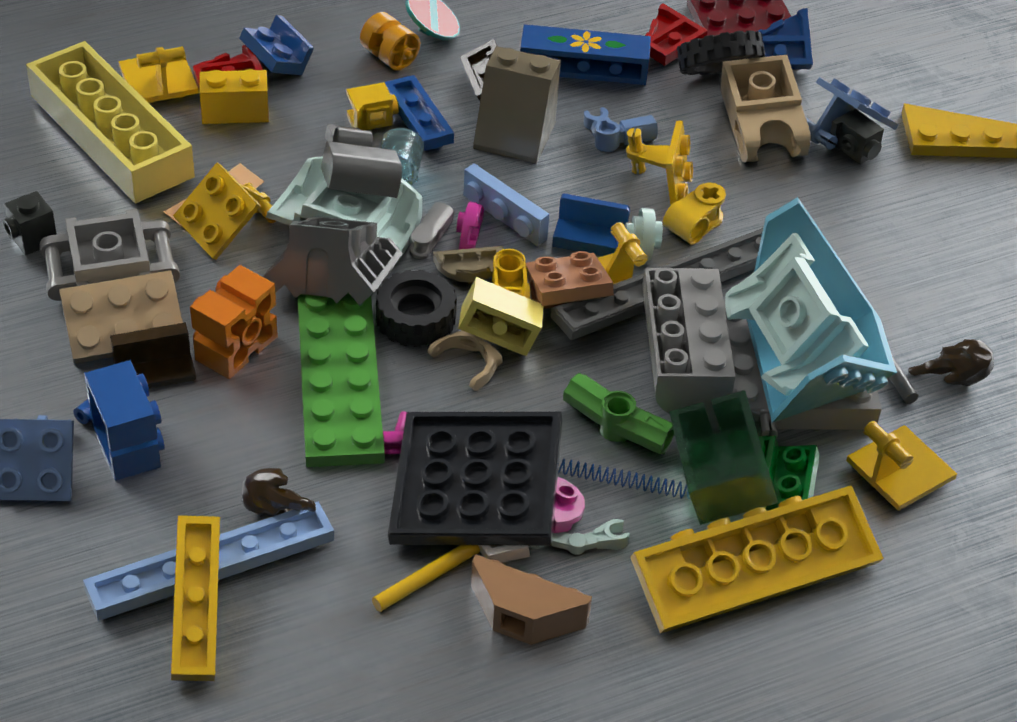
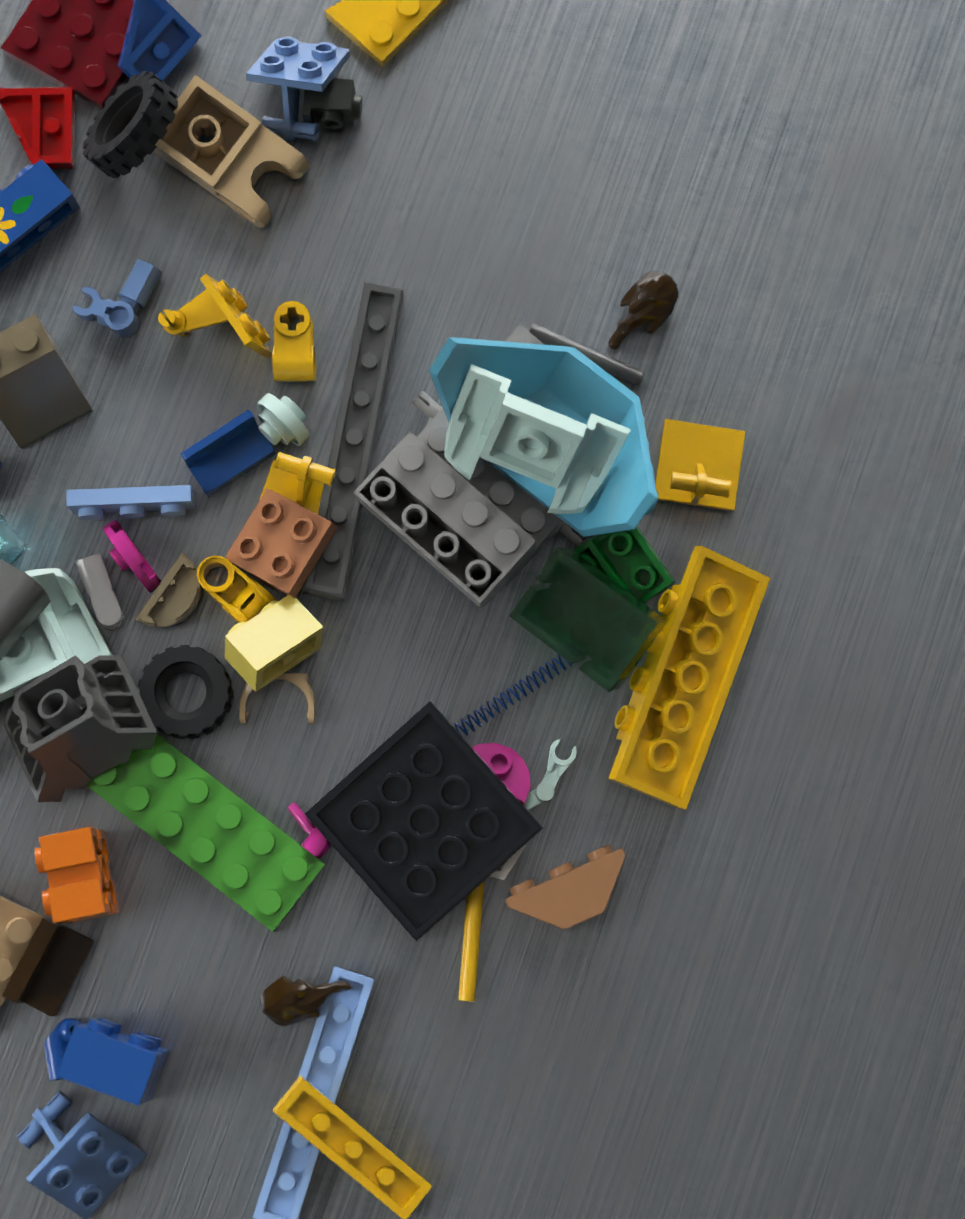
camera: 45 degrees left, 35 degrees up
bright green piece [563,373,677,454] -> none

